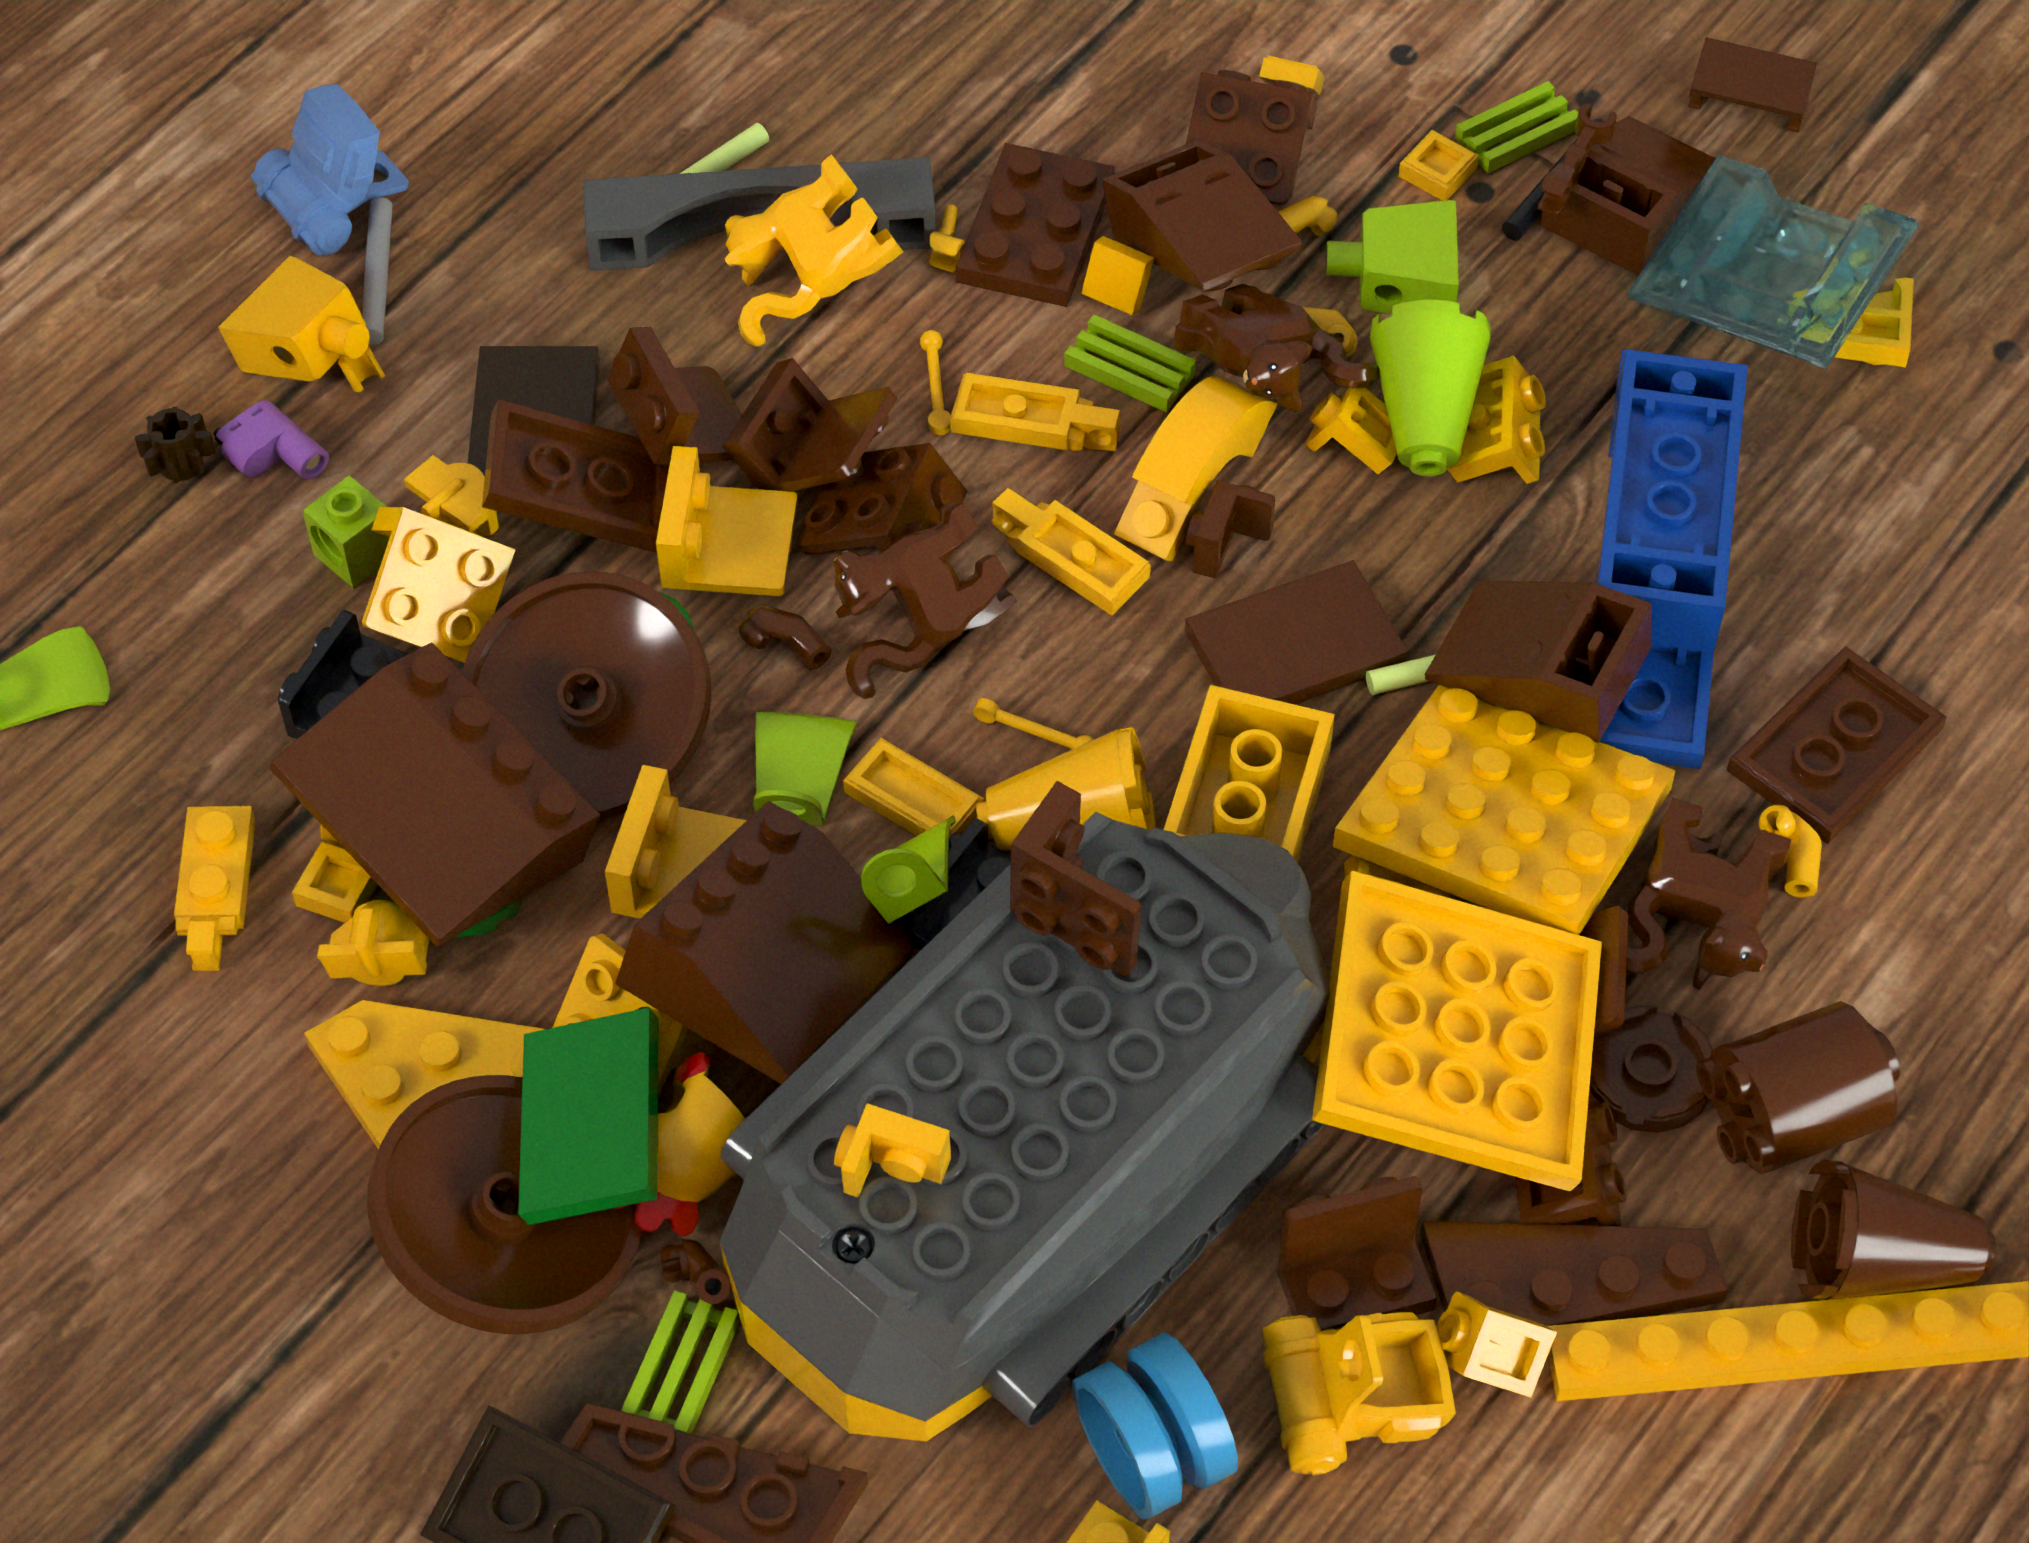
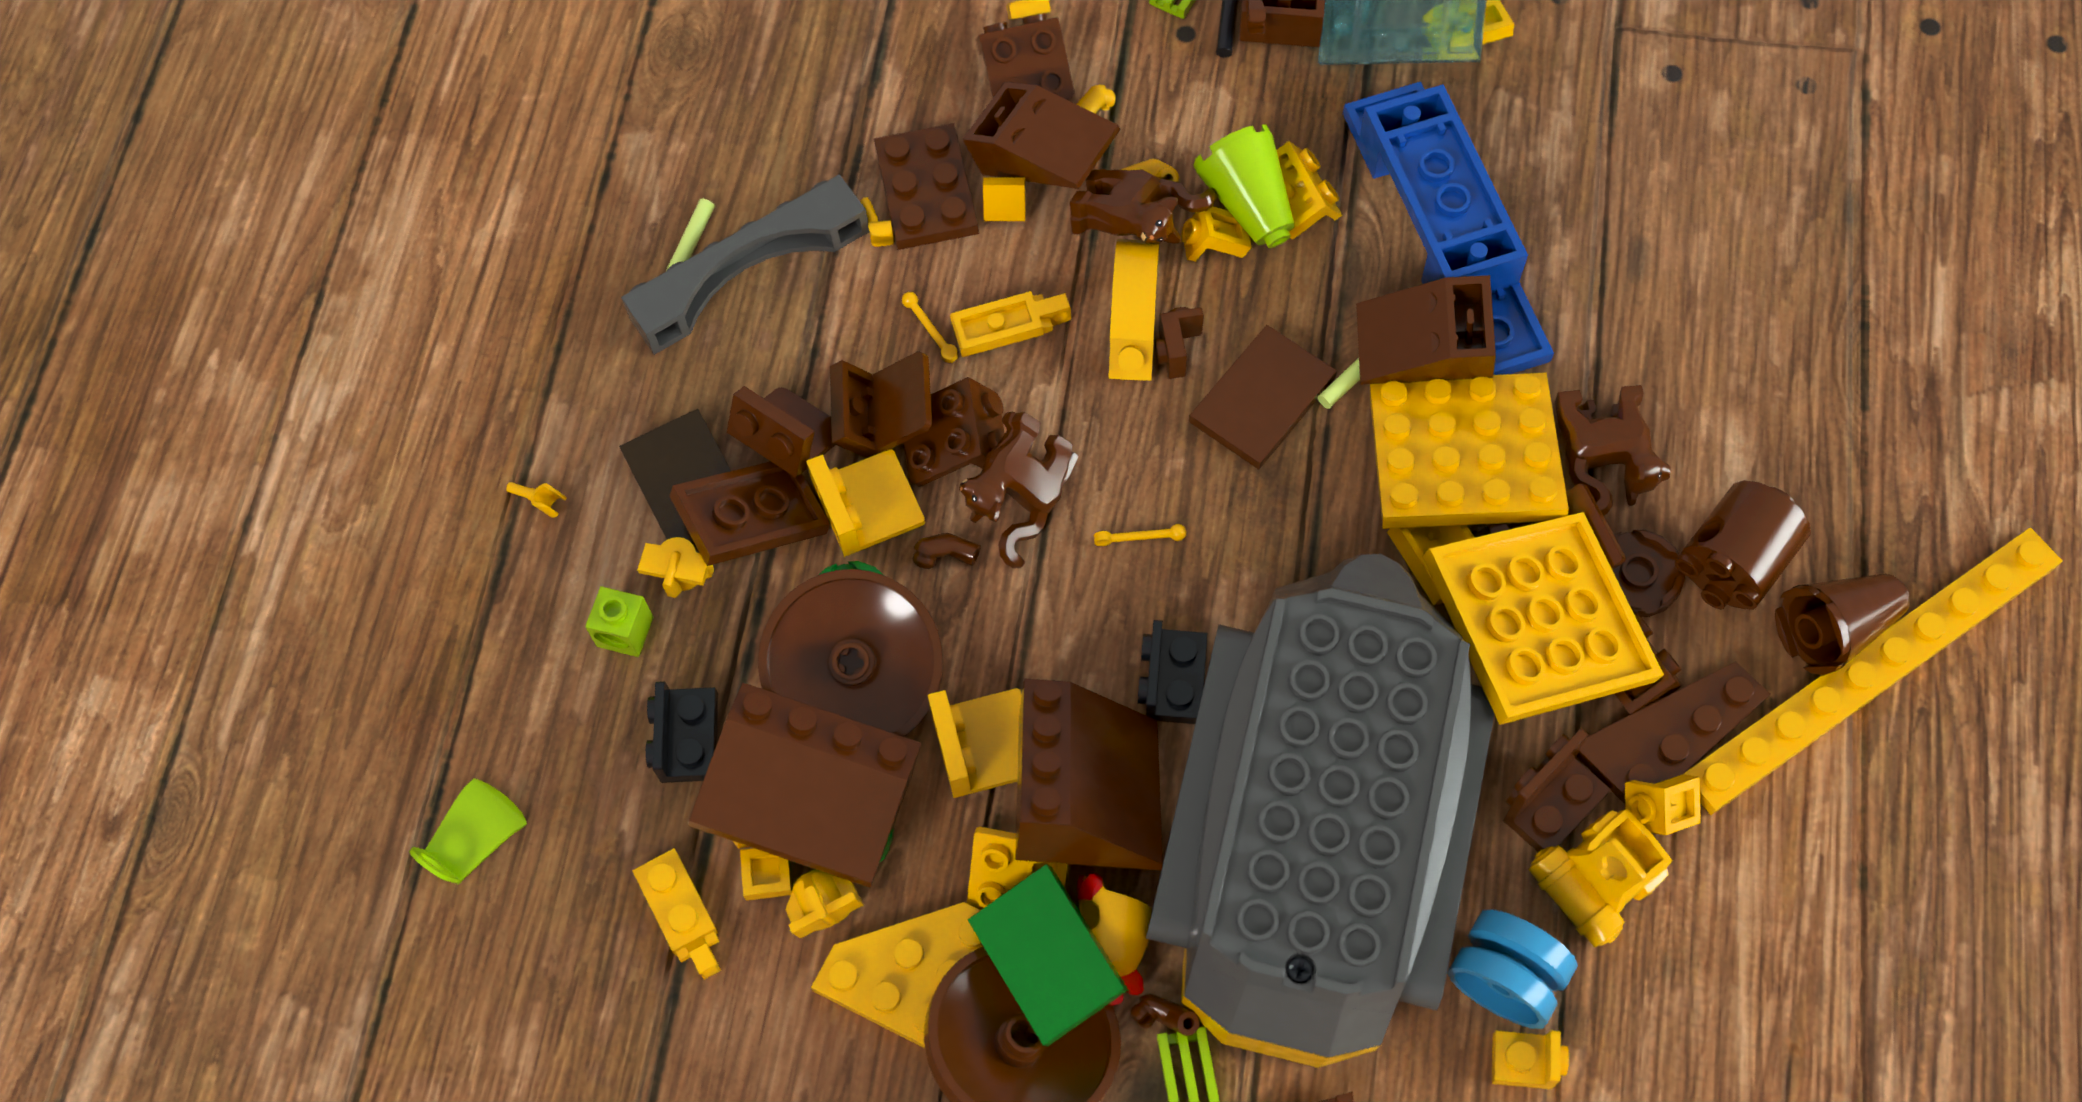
camera: 25 degrees left, 10 degrees up
dark brown gear [135,407,216,483] -> none
medium lavender piece [213,400,329,480] -> none
yellow torso [218,256,370,382] -> none
medium blue piece [250,84,409,256] -> none
light grey bar [361,197,393,345] -> none
yellow bracket [362,507,516,663] -> none
yellow animal [725,154,904,347] -> none
lime piece [753,712,857,826] -> none
yellow bracket [834,1103,951,1198] -> none
yellow tile [843,738,984,837] -> none
lime piece [861,815,956,924] -> none
yellow cone [976,727,1157,851] -> none
yellow hinge [991,488,1151,616] -> none
reddish brown bracket [1010,781,1141,976] -> none
lime tile [1064,314,1196,413] -> none
yellow brick [1163,685,1335,863] -> none
lime torso [1325,200,1459,314] -> none
yellow tile [1398,130,1479,201] -> none
reddish brown tile [1726,646,1947,844] -> none
yellow arm [1759,804,1822,898] -> none

